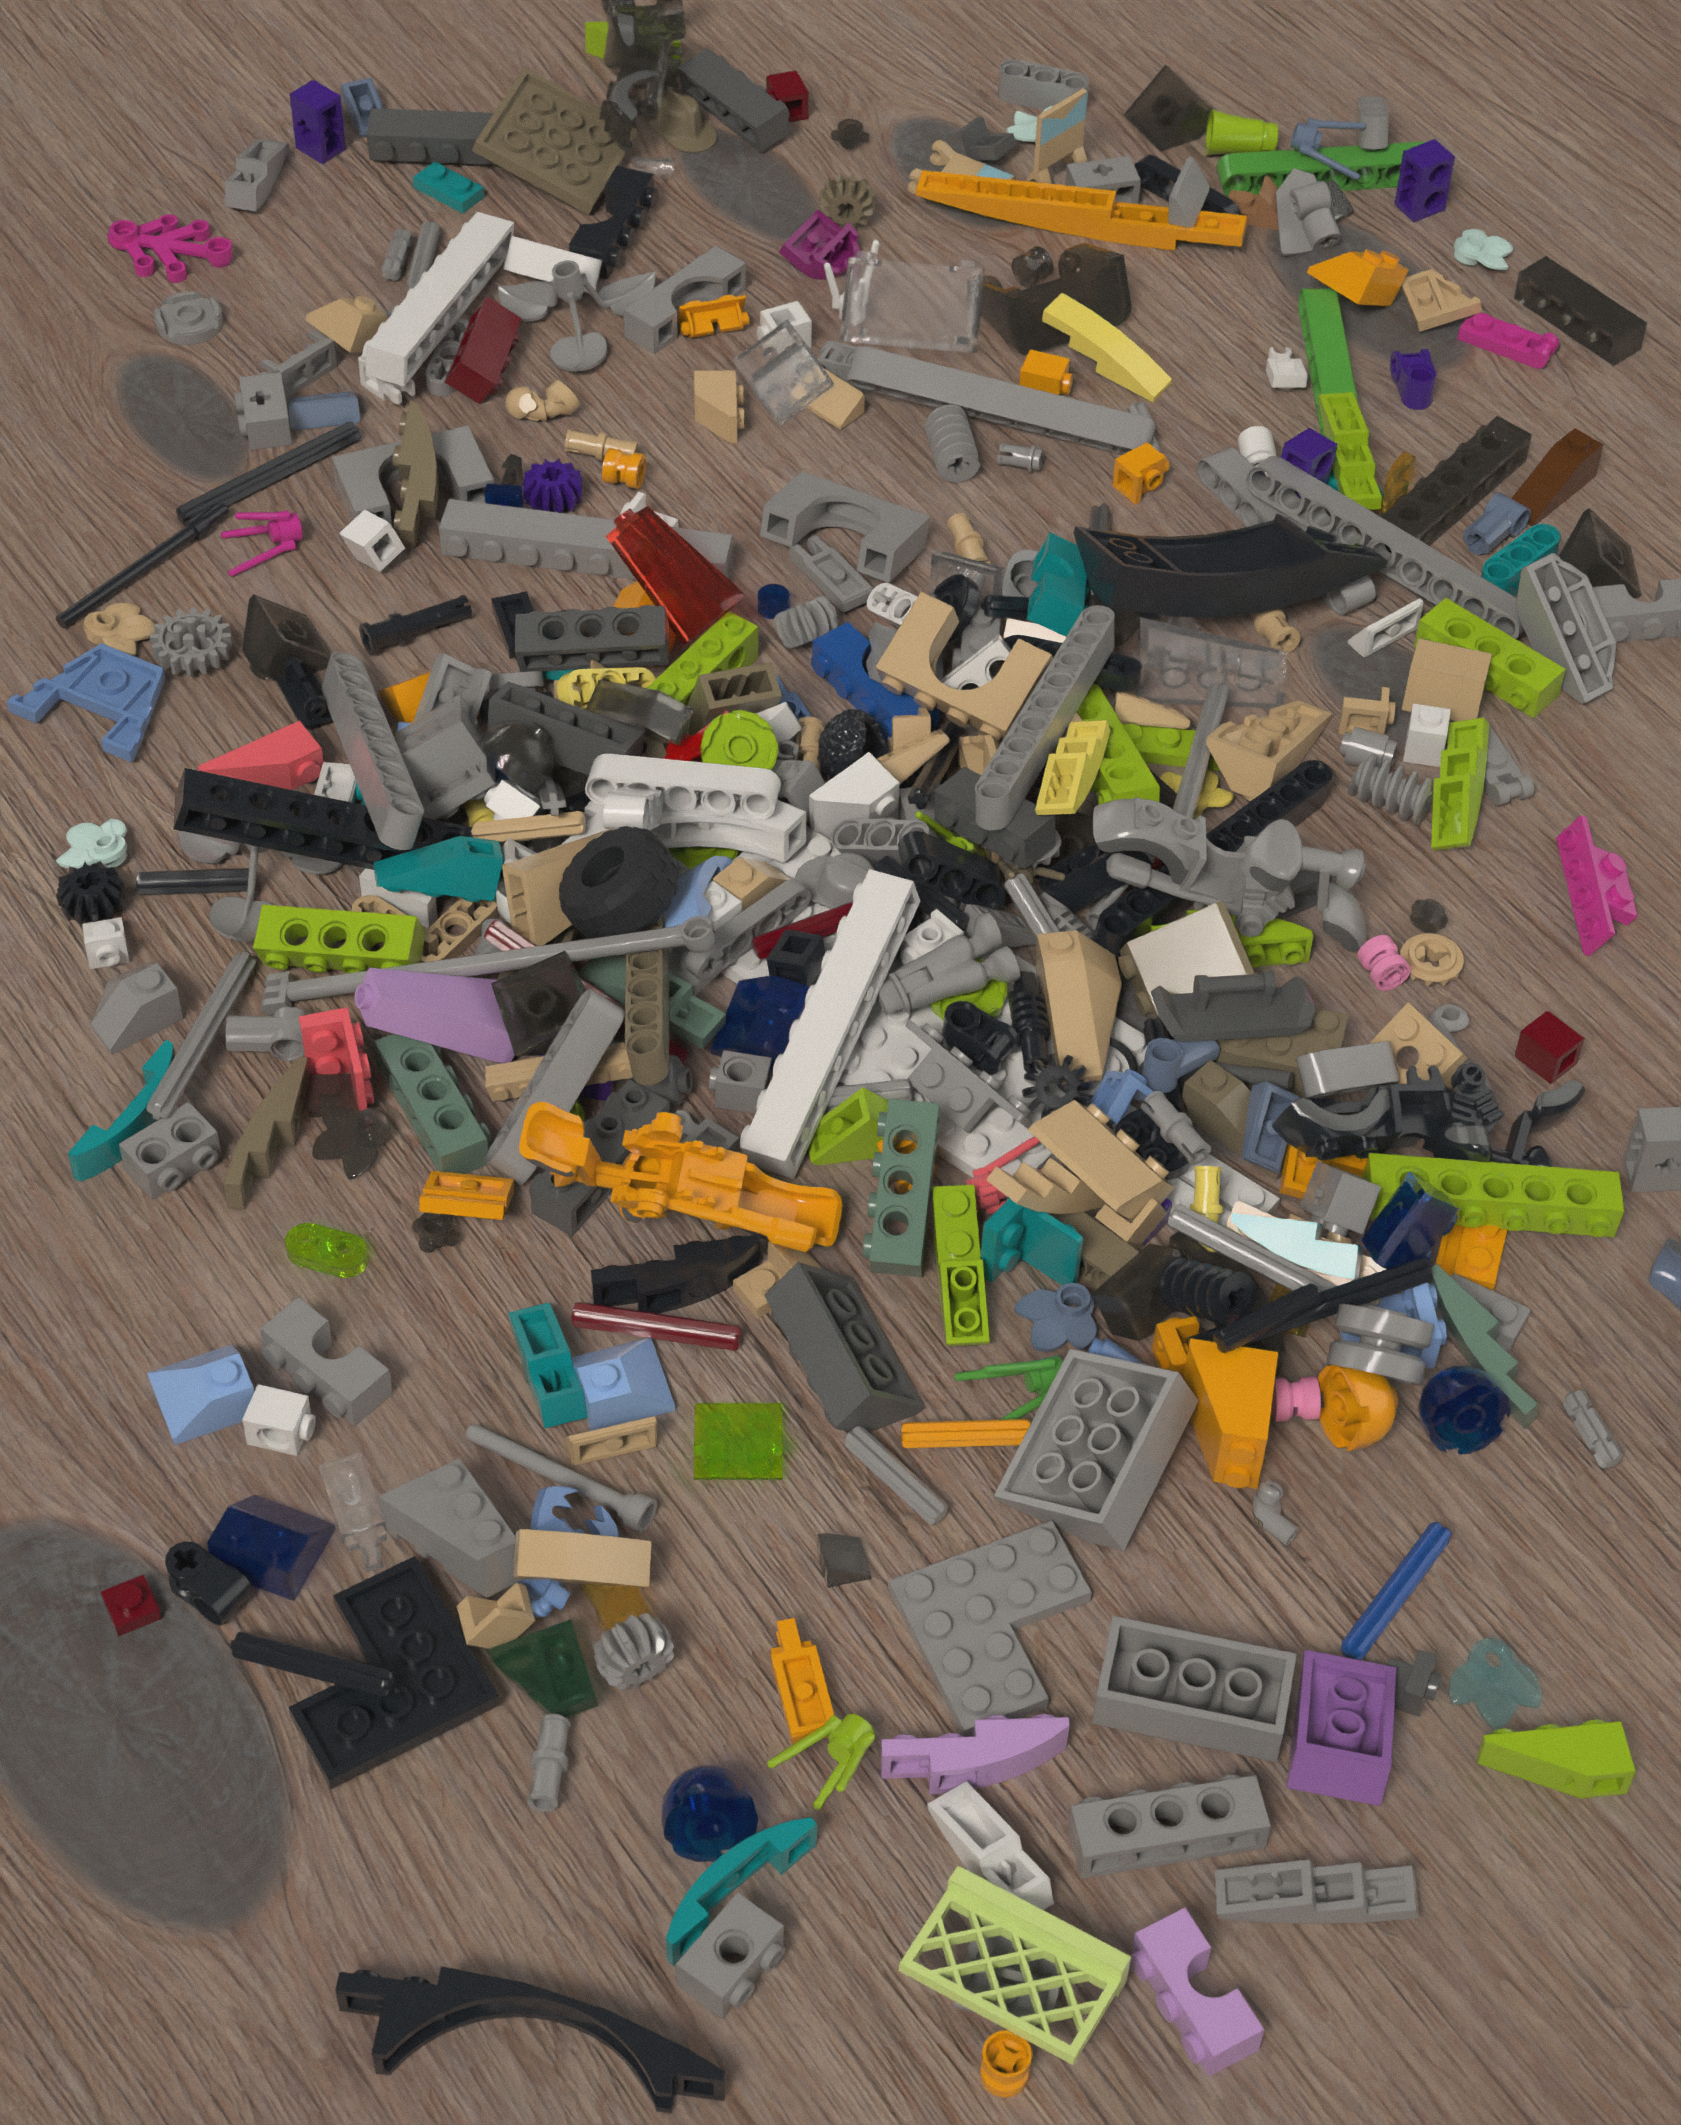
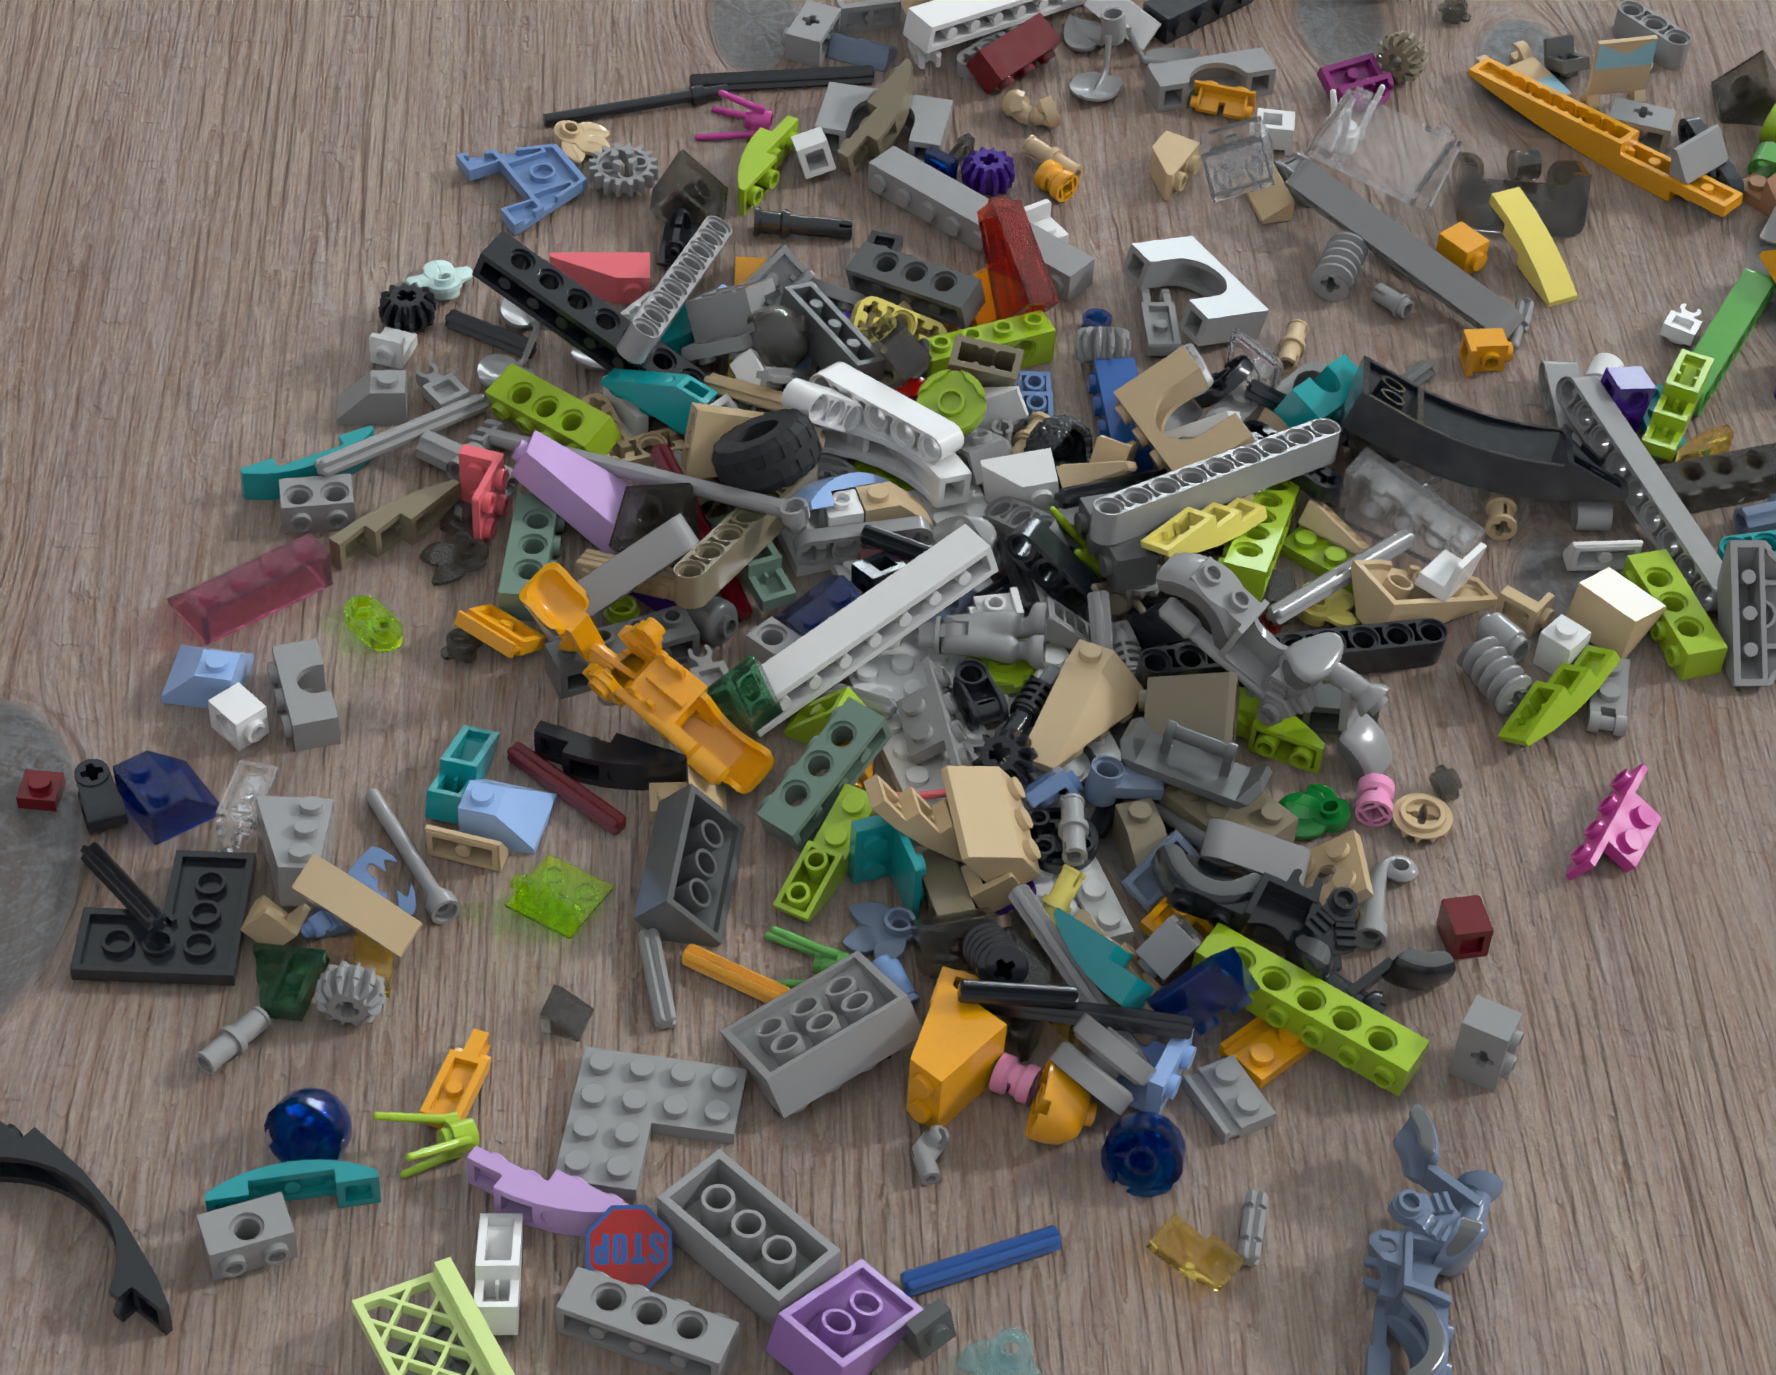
camera: 30 degrees right, 5 degrees down
sand green slope [1430,1264,1538,1430] -> none
none -> clear pink slope [167,533,333,645]
none -> light grey plate [415,363,470,410]
none -> red piece [586,1205,673,1290]
none -> clear green wing [707,654,784,734]
none -> lime slope [737,115,800,216]
none -> black axle [860,524,932,561]
none -> clear yellow slope [1146,1213,1246,1292]
none -> green plate [1278,784,1351,840]
none -> white panel [1414,542,1487,603]

